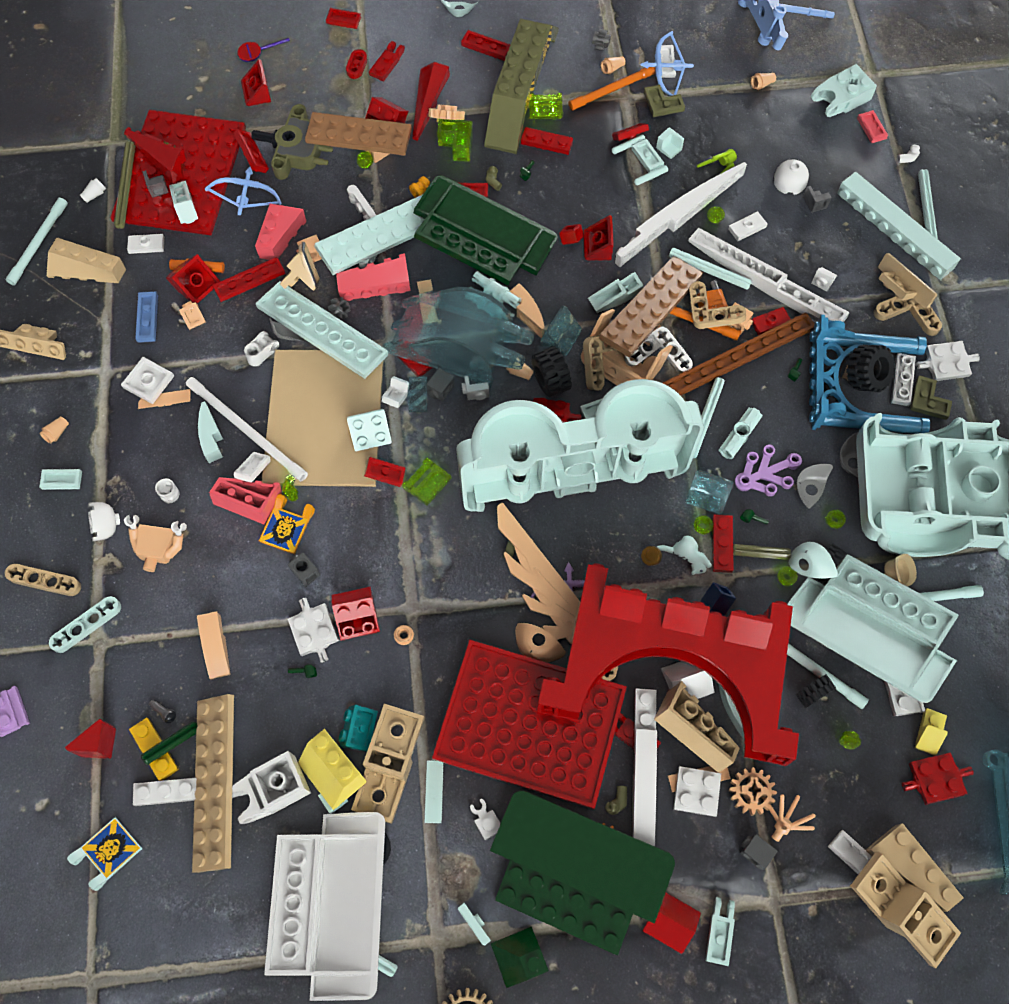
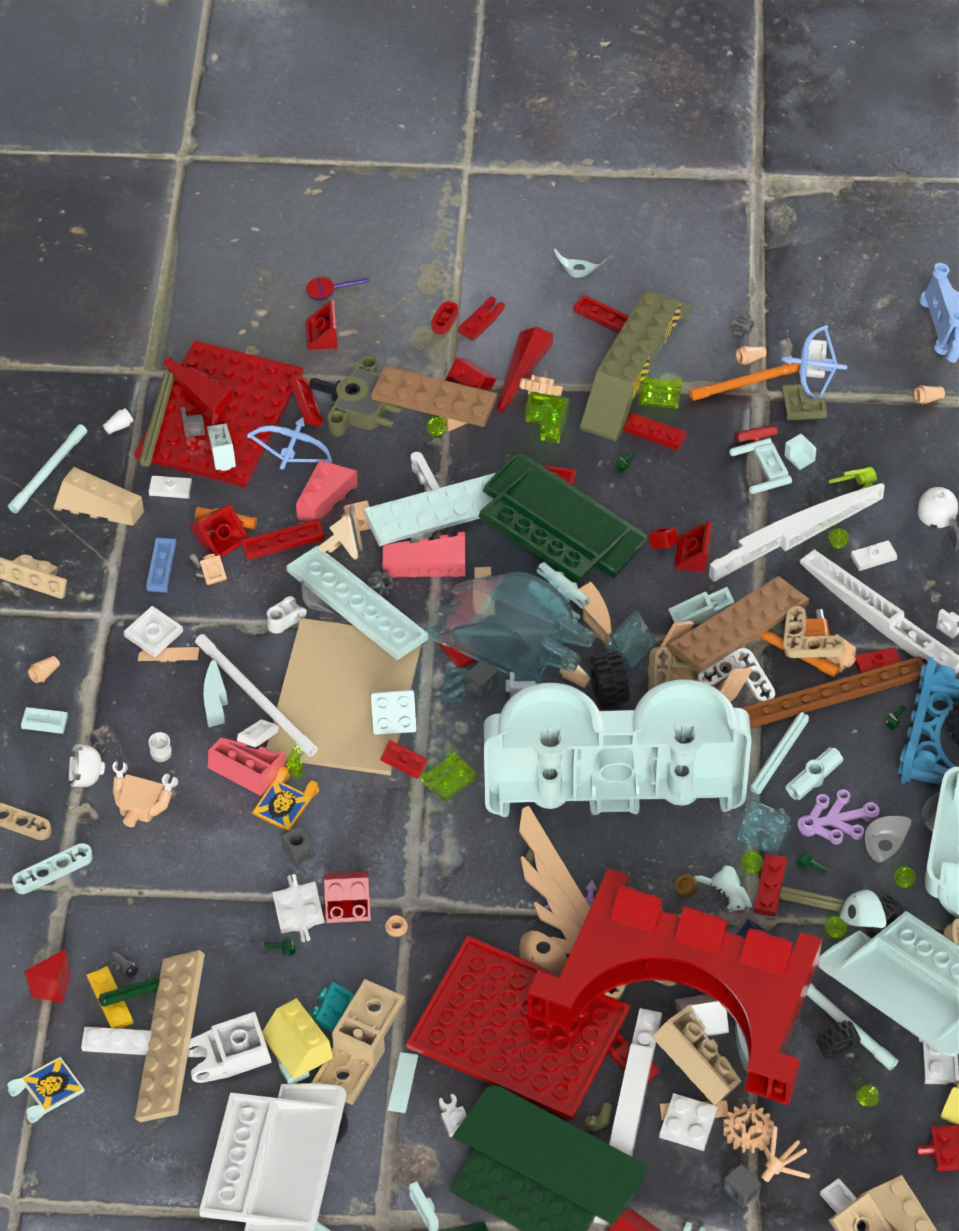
camera: 10 degrees right, 15 degrees down
light nougat slope [197,611,230,679] -> none
red plate [326,8,361,29] -> none
white bracket [381,376,409,408] -> none
light orange wheel [409,176,430,198] -> none
olive arm [486,166,502,191] -> none
light aqua axle [669,248,752,289] -> none

